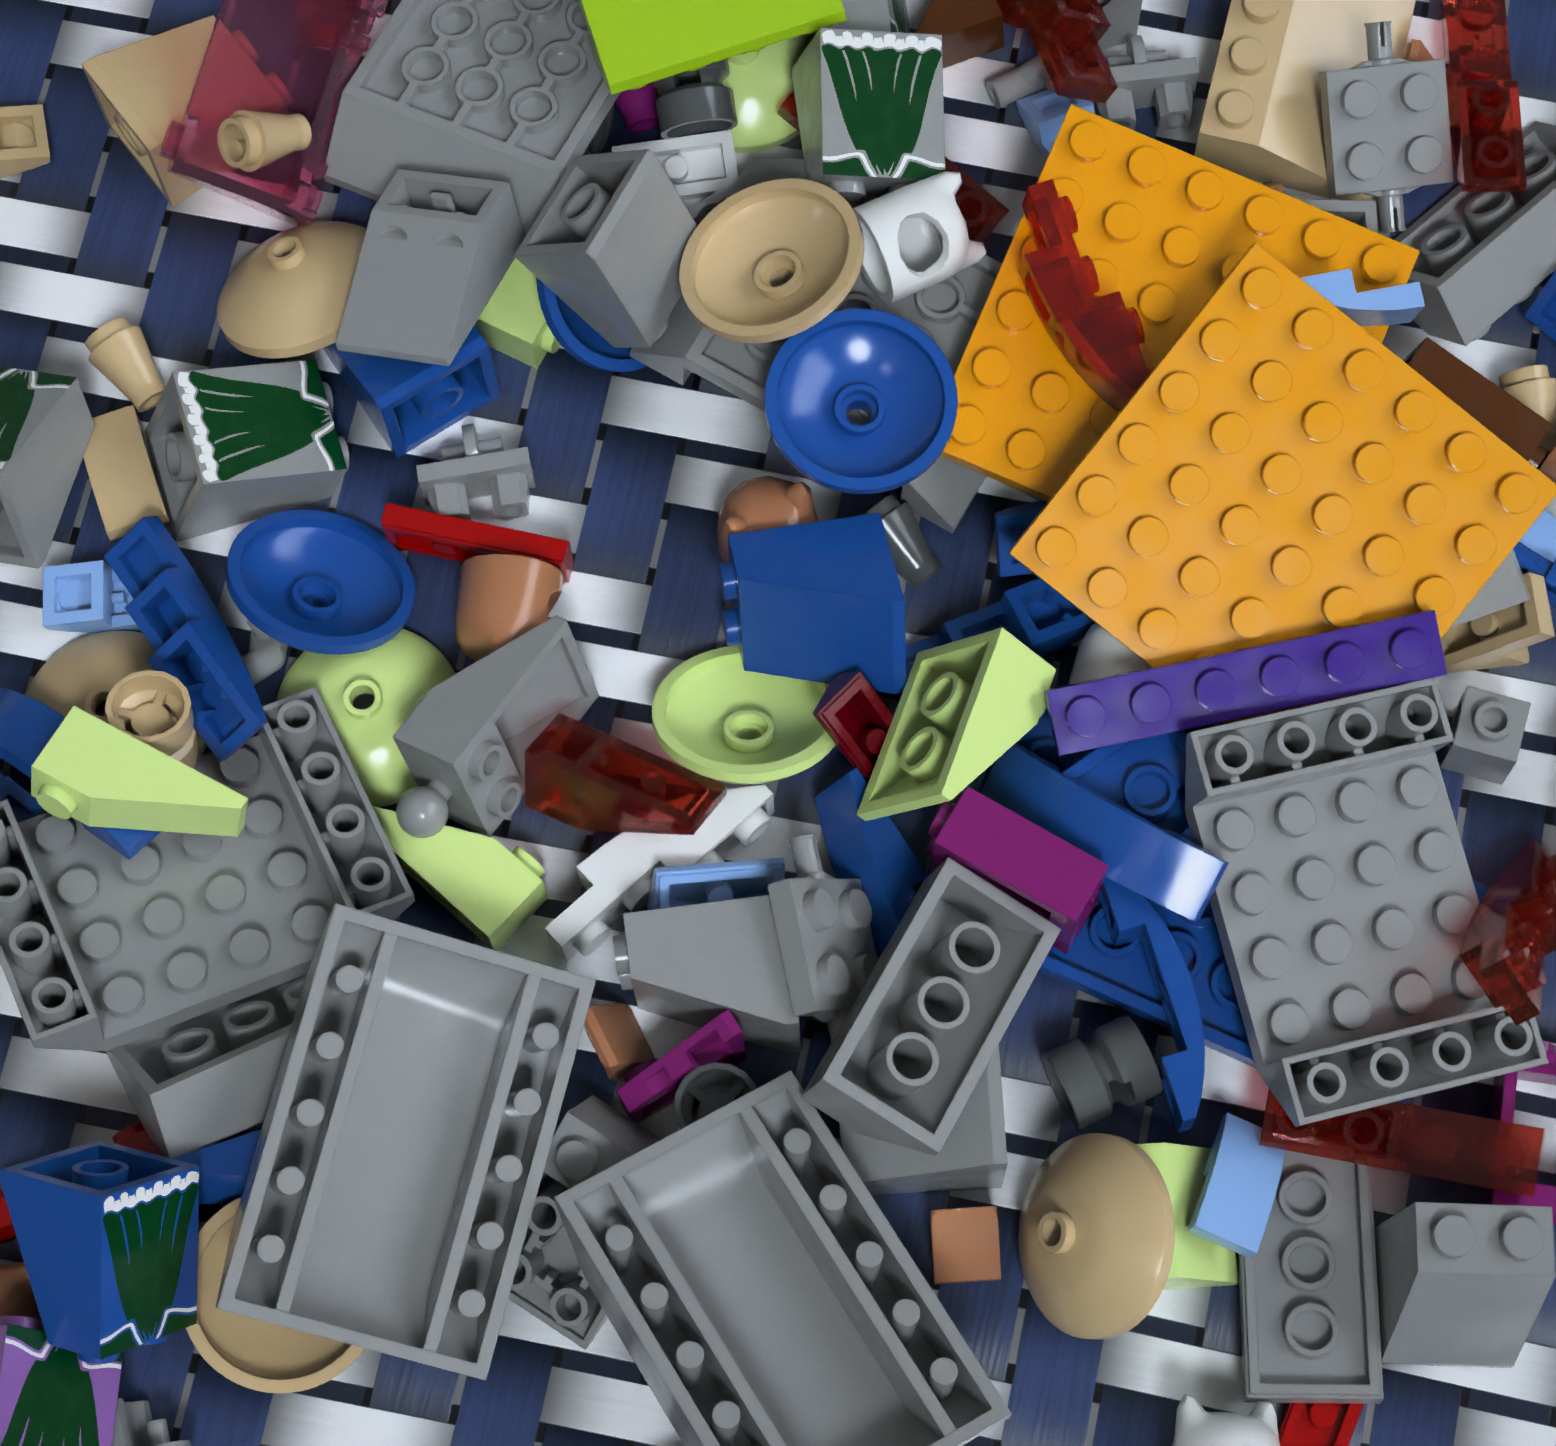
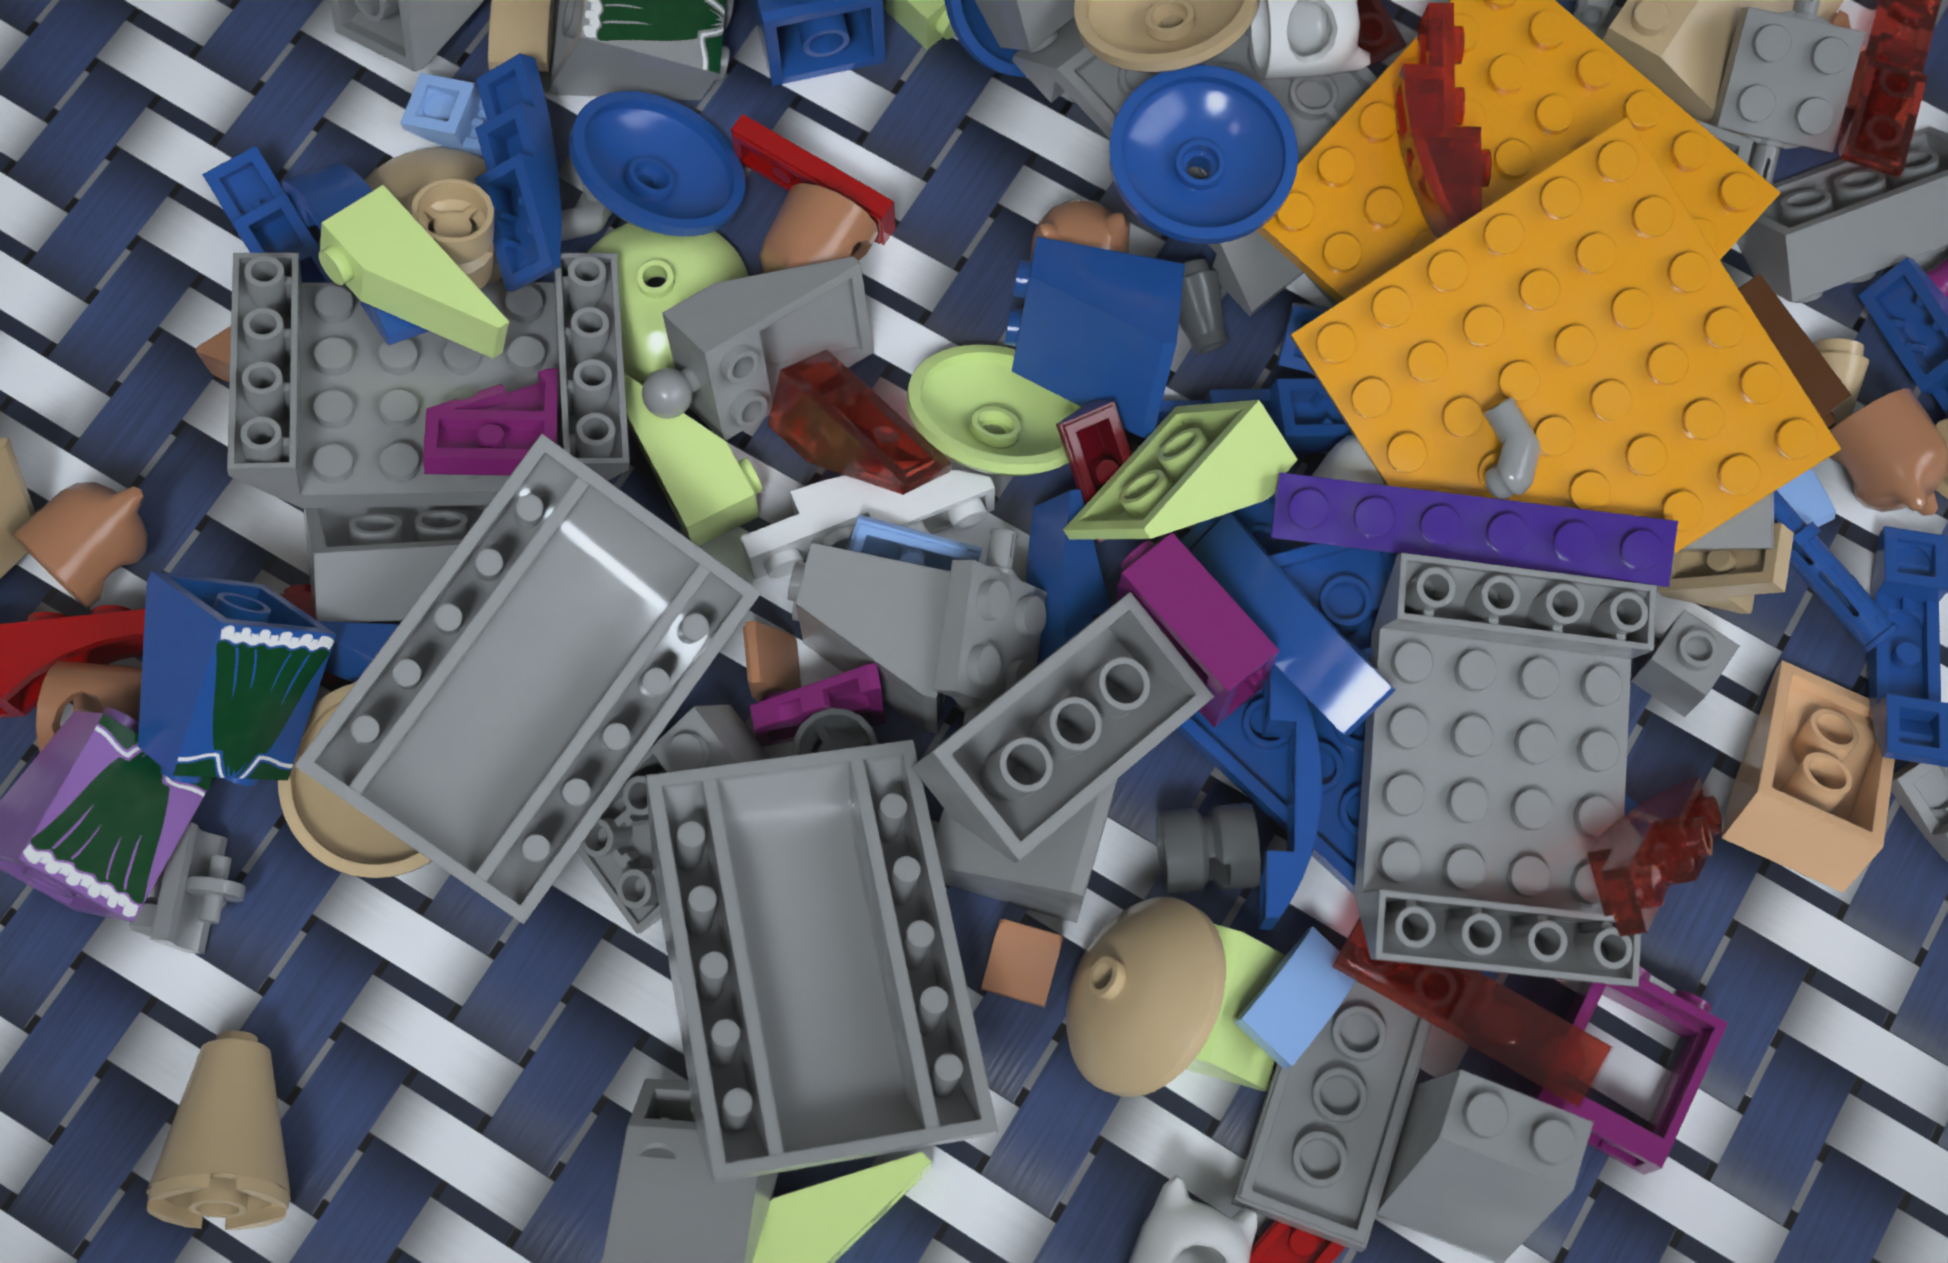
camera: 15 degrees right, 0 degrees up
light grey hips [416,423,536,520] -> none
light blue slope [1301,268,1425,326] -> none
none -> magenta wing [423,368,558,476]
none -> light grey arm [1483,396,1541,499]

